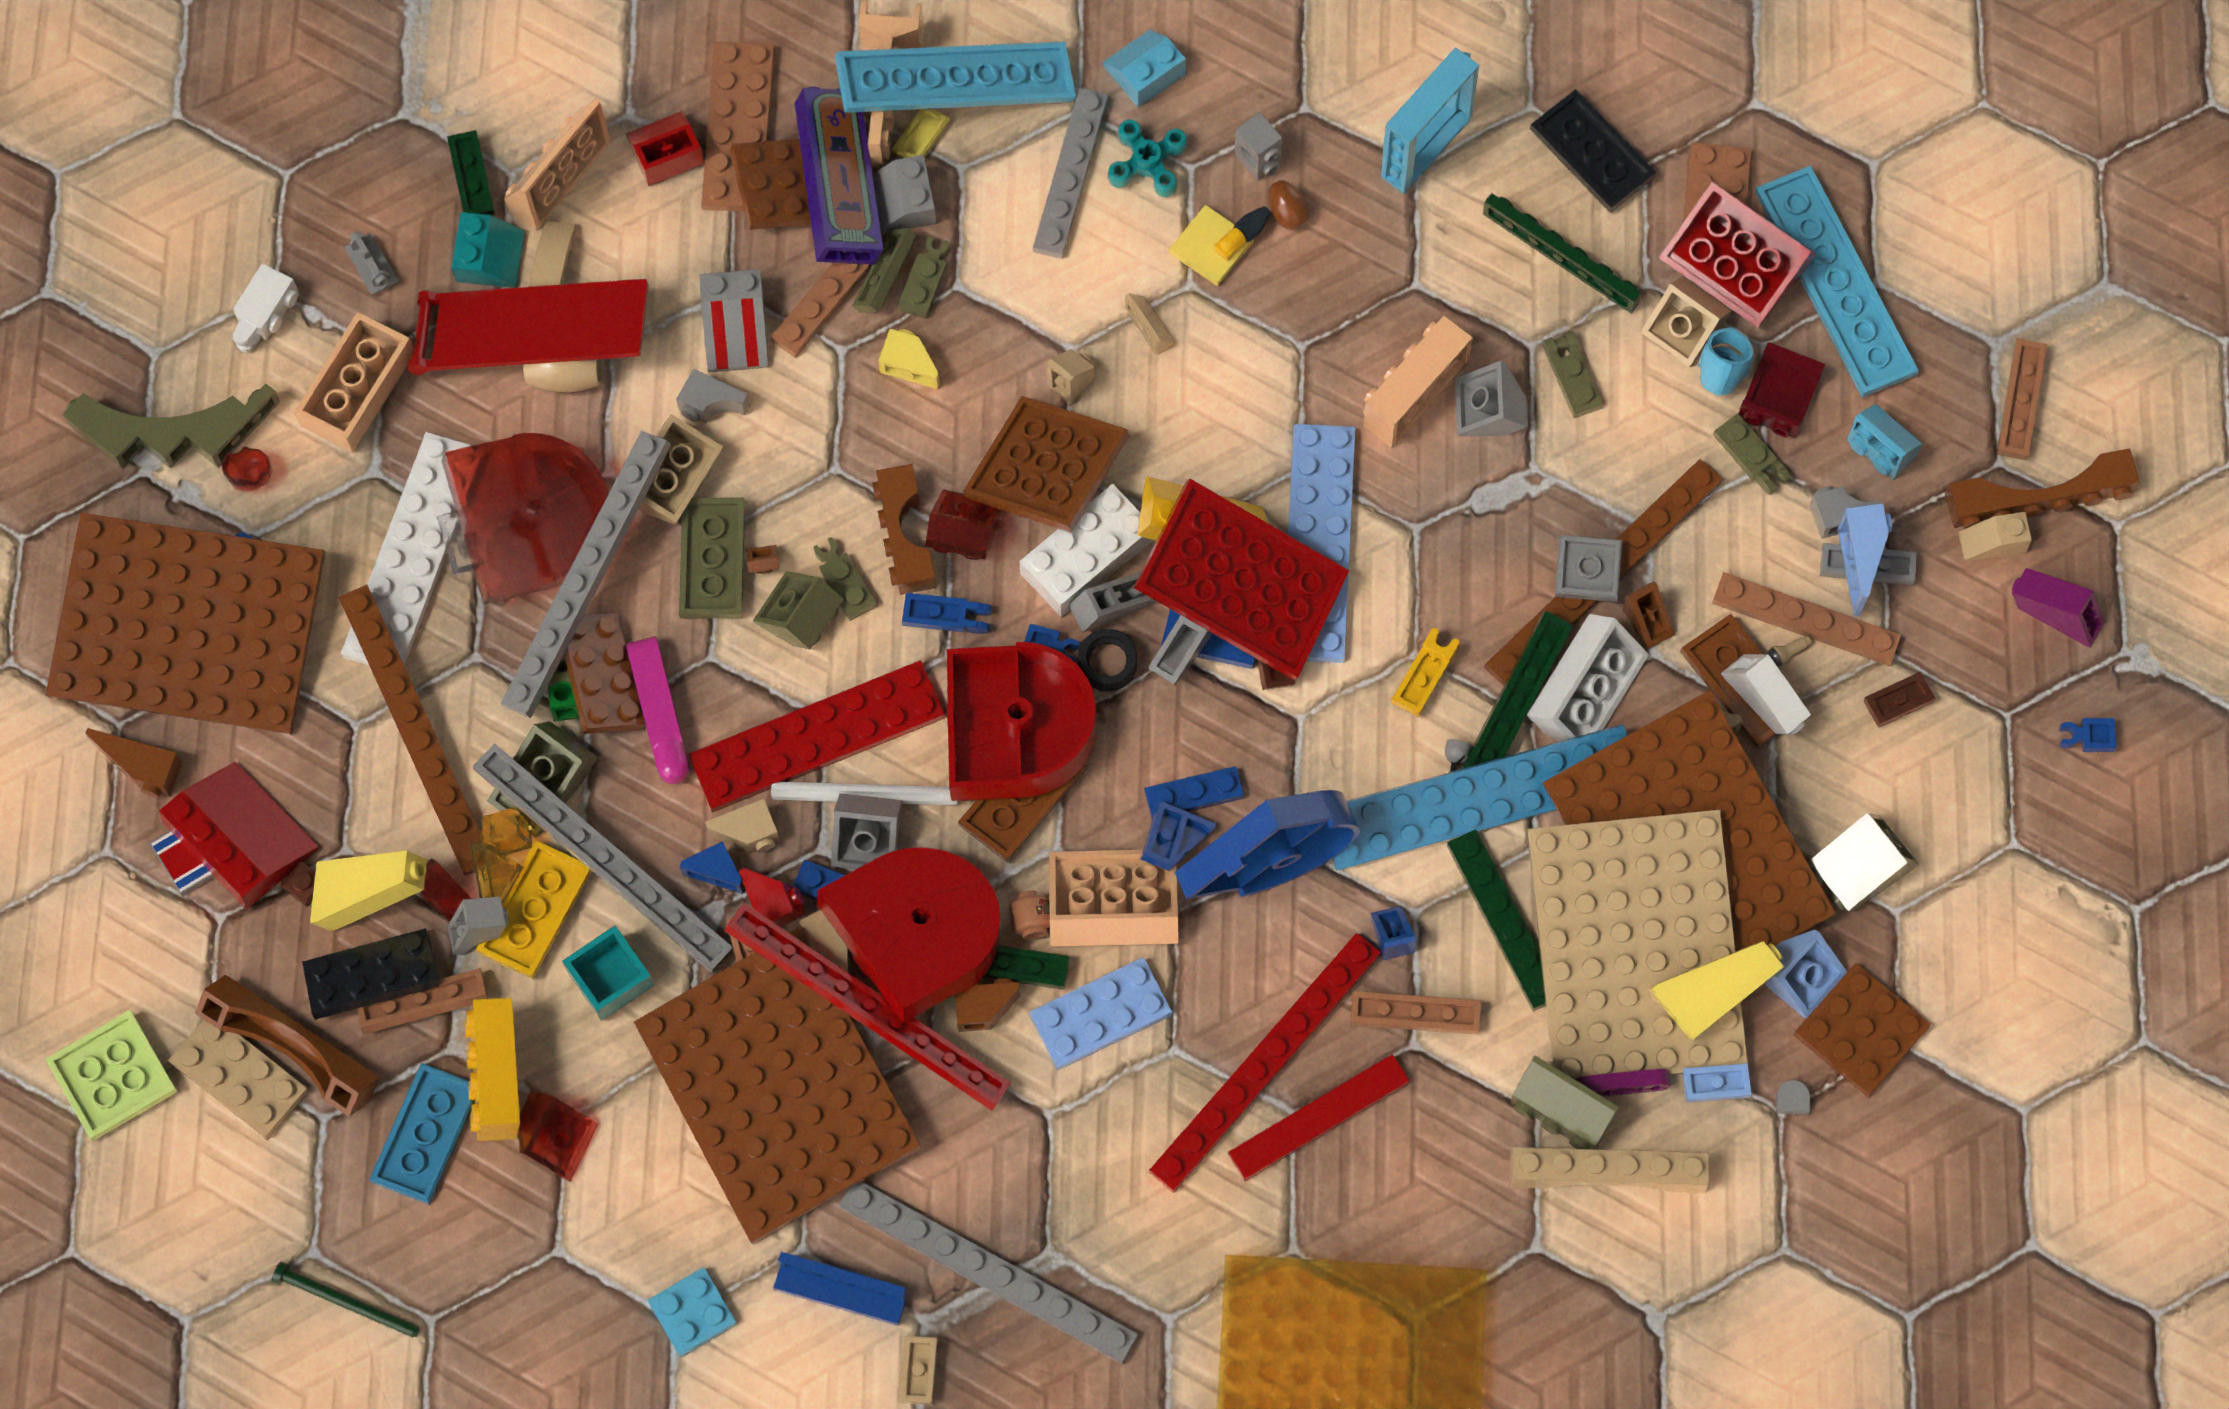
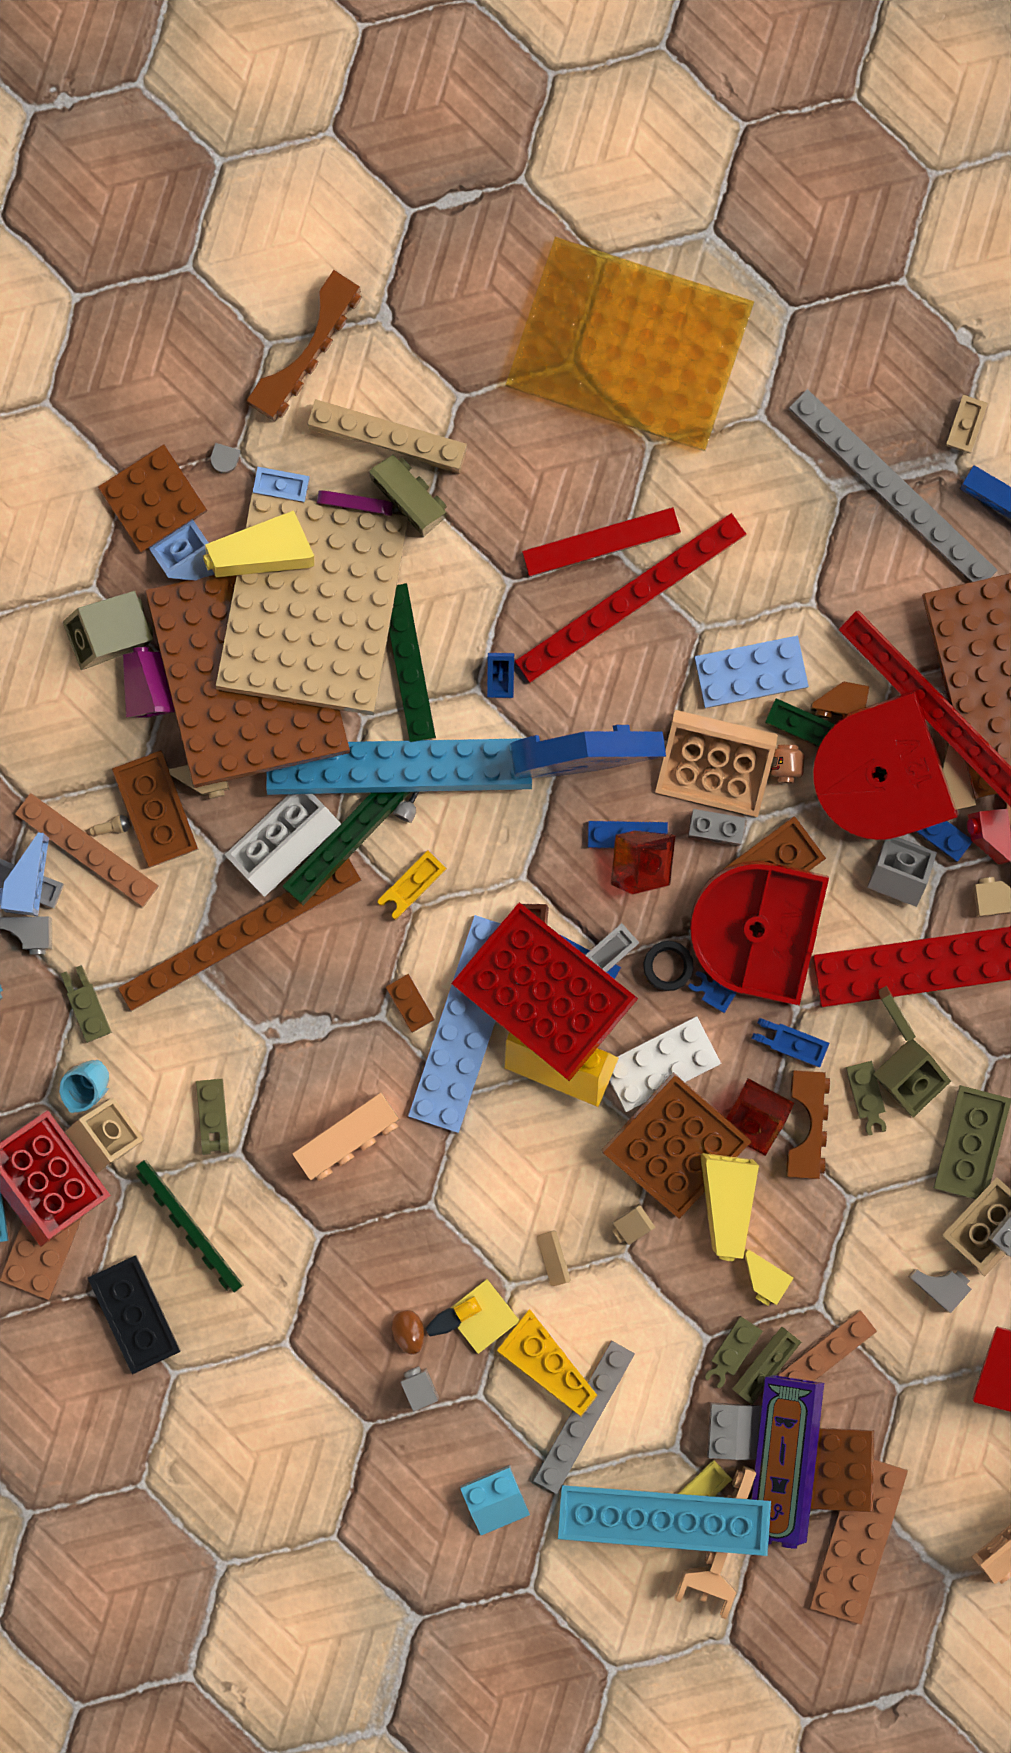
camera: 165 degrees left, 15 degrees up
red slope [625,111,704,186] -> none
light grey slope [699,269,769,373] -> none
dark orange plate [746,545,779,574] -> none
white axle [771,782,958,805] -> none
light grey slope [1069,571,1156,632] -> none
teal gear [1108,119,1187,197] -> none
blue wing [1140,801,1216,871] -> none
nougat plate [1350,991,1481,1035] -> none
medium azure window [1381,47,1479,194] -> none
light grey slope [1455,361,1528,437] -> none
light grey tile [1555,535,1622,602] -> none
dark orange slope [1623,581,1675,649] -> none
white slope [1721,654,1811,735] -> none
dark red panel [1738,342,1825,438] -> none
copper plate [1863,671,1936,728] -> none
none -> magenta slope [123,647,175,718]
none -> dark orange arch [247,270,362,422]
none -> dark orange plate [386,974,435,1033]
none -> yellow wing [497,1309,598,1417]
none -> clear red slope [611,831,676,895]
none -> light grey brick [688,809,746,846]
none -> light yellow slope [701,1153,759,1261]
none -> olive tile [878,986,916,1041]

